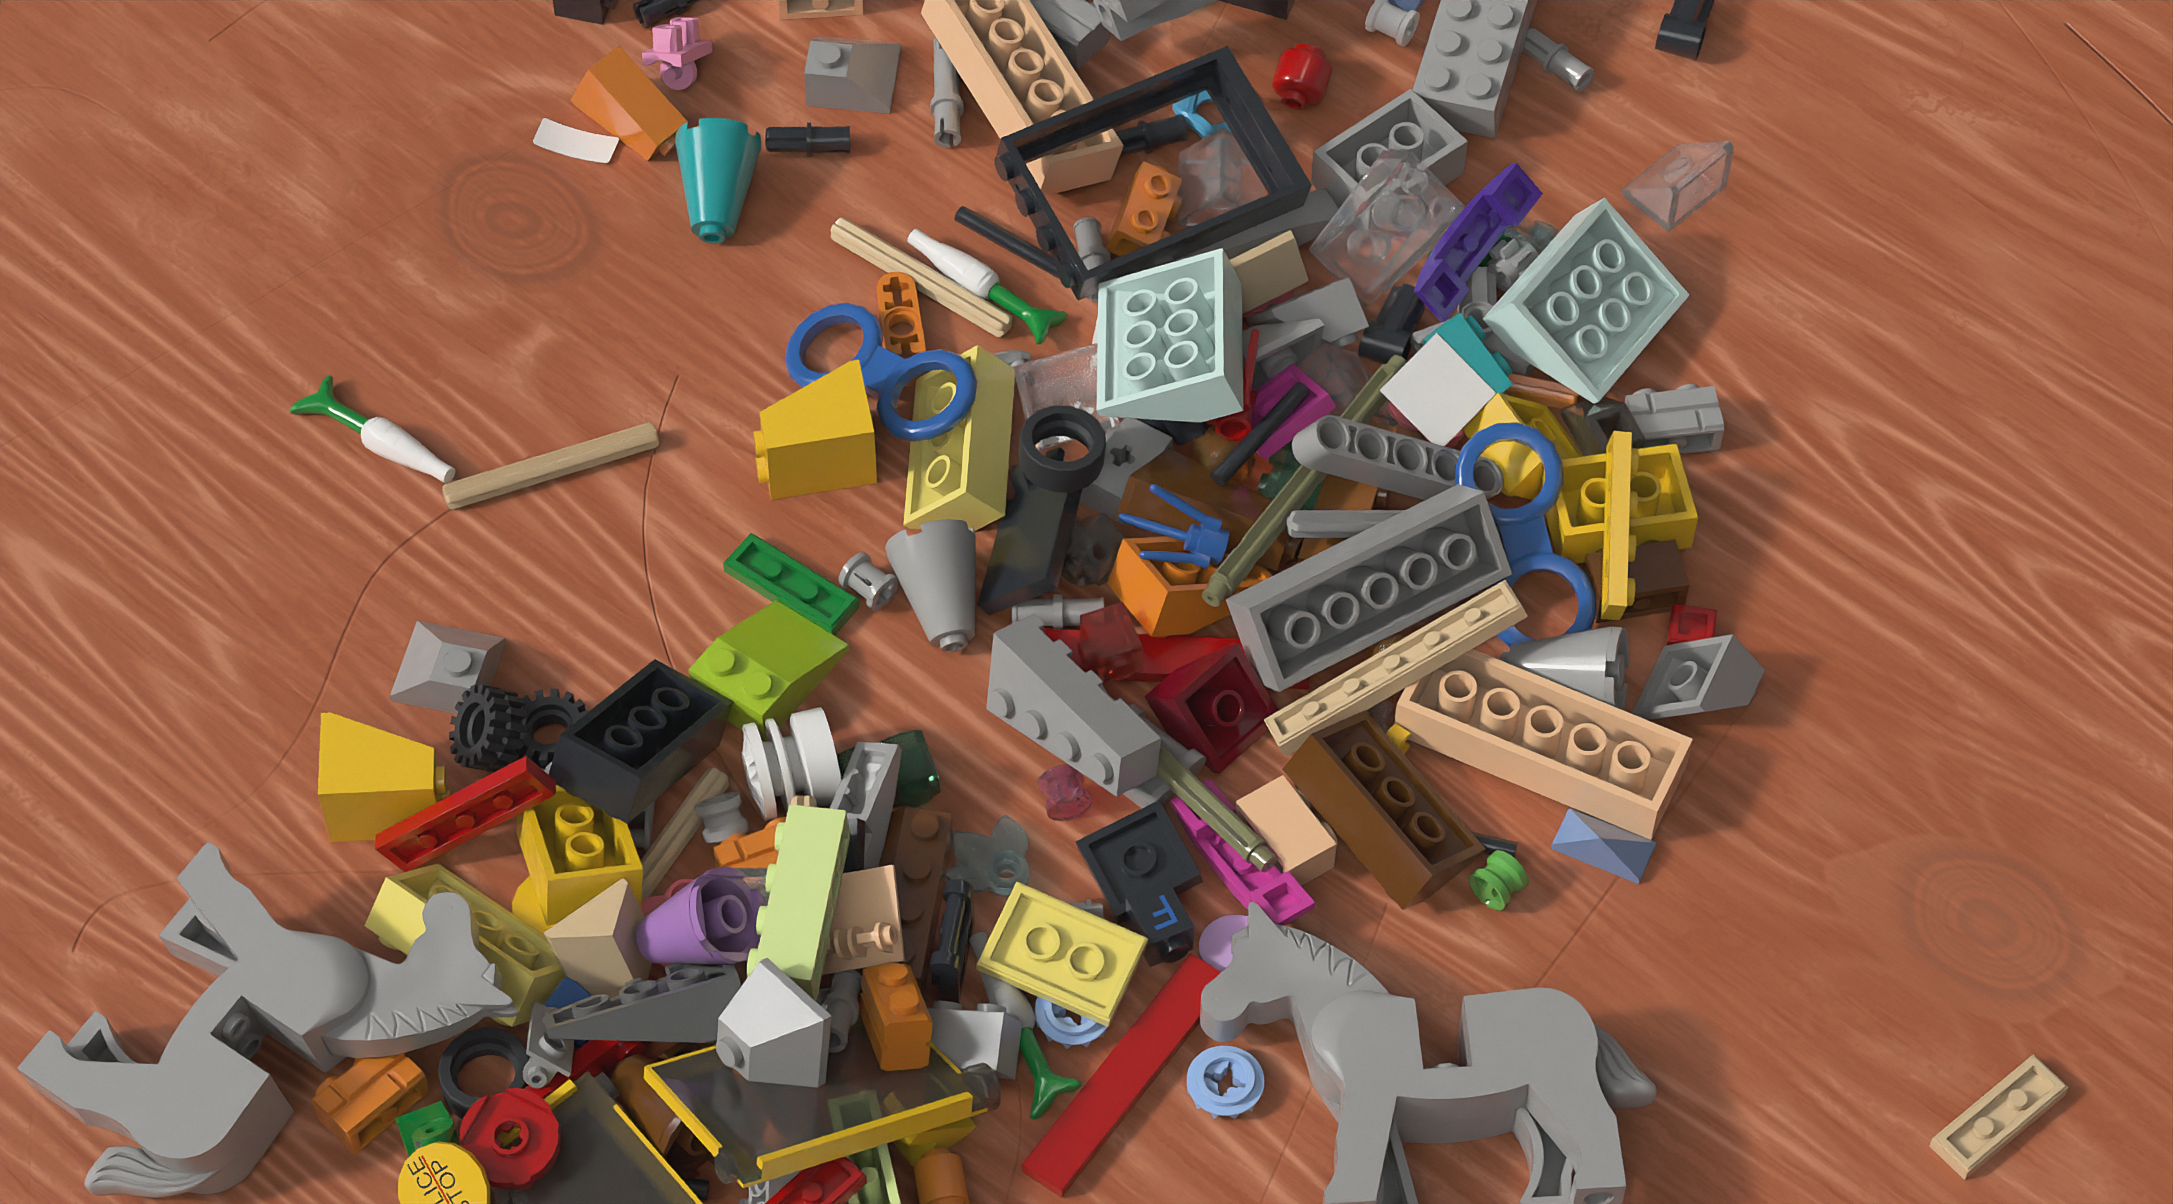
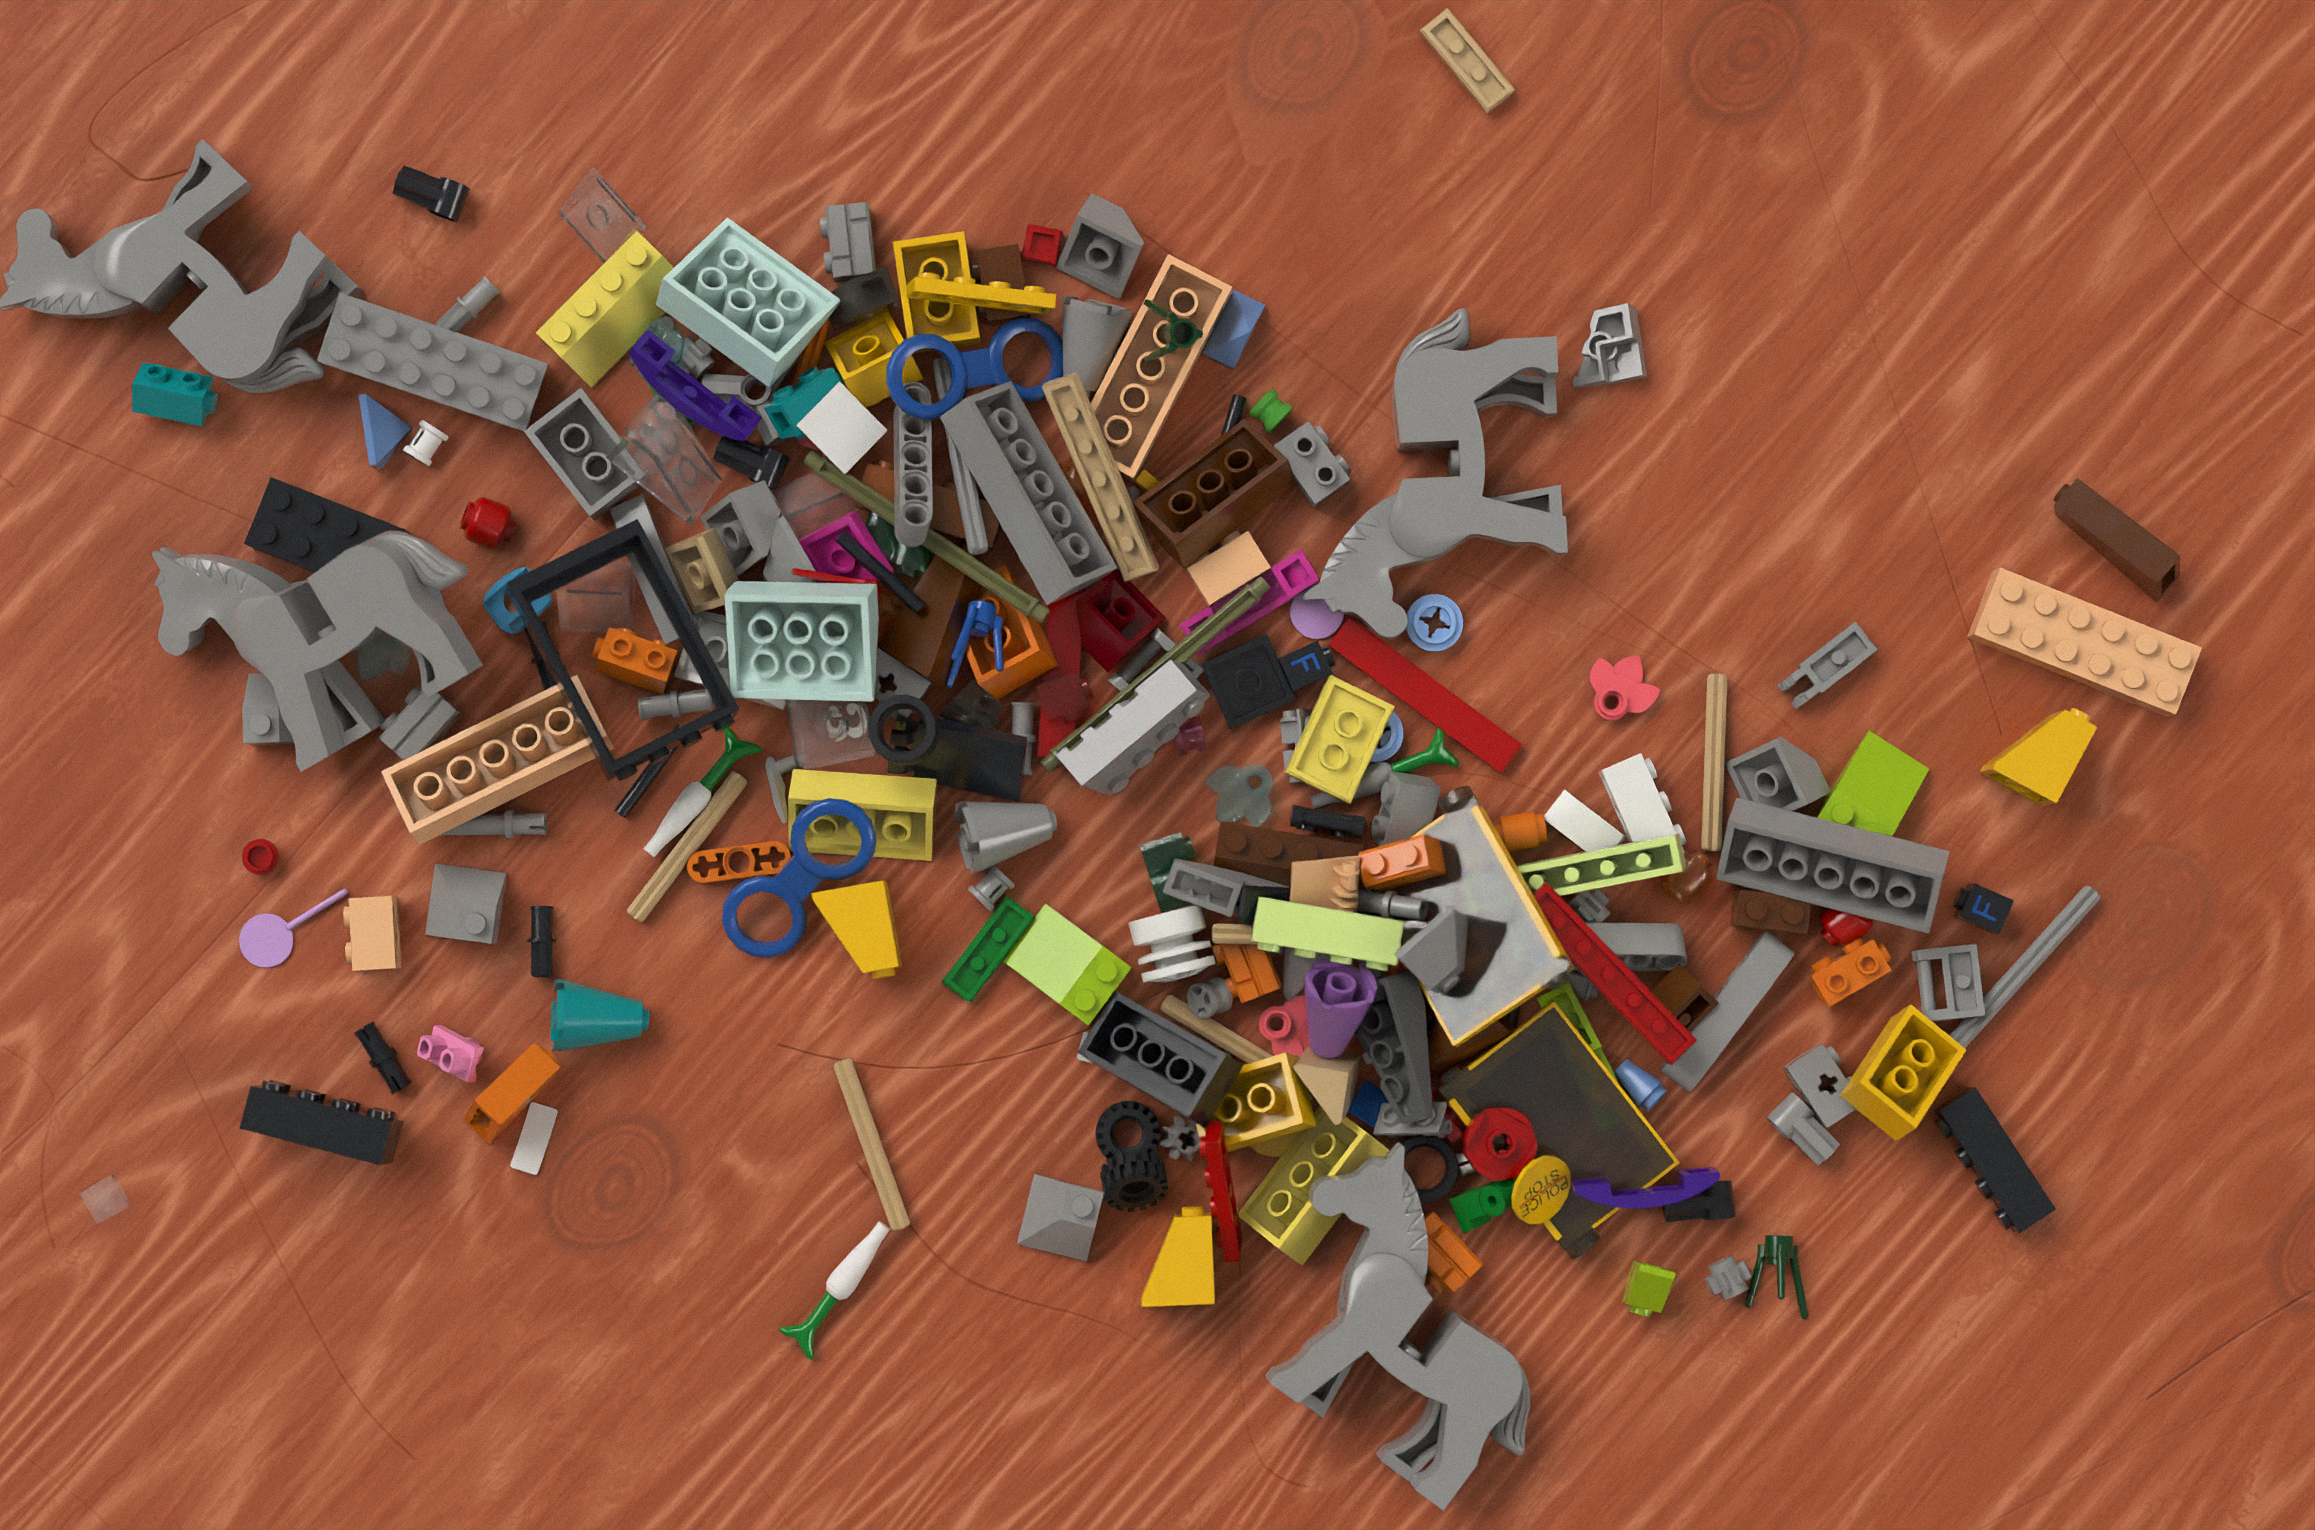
camera: 90 degrees left, 30 degrees up
none -> light yellow slope [536,231,674,388]
none -> dark green plant [1144,299,1203,363]
none -> light grey brick [1274,421,1351,508]

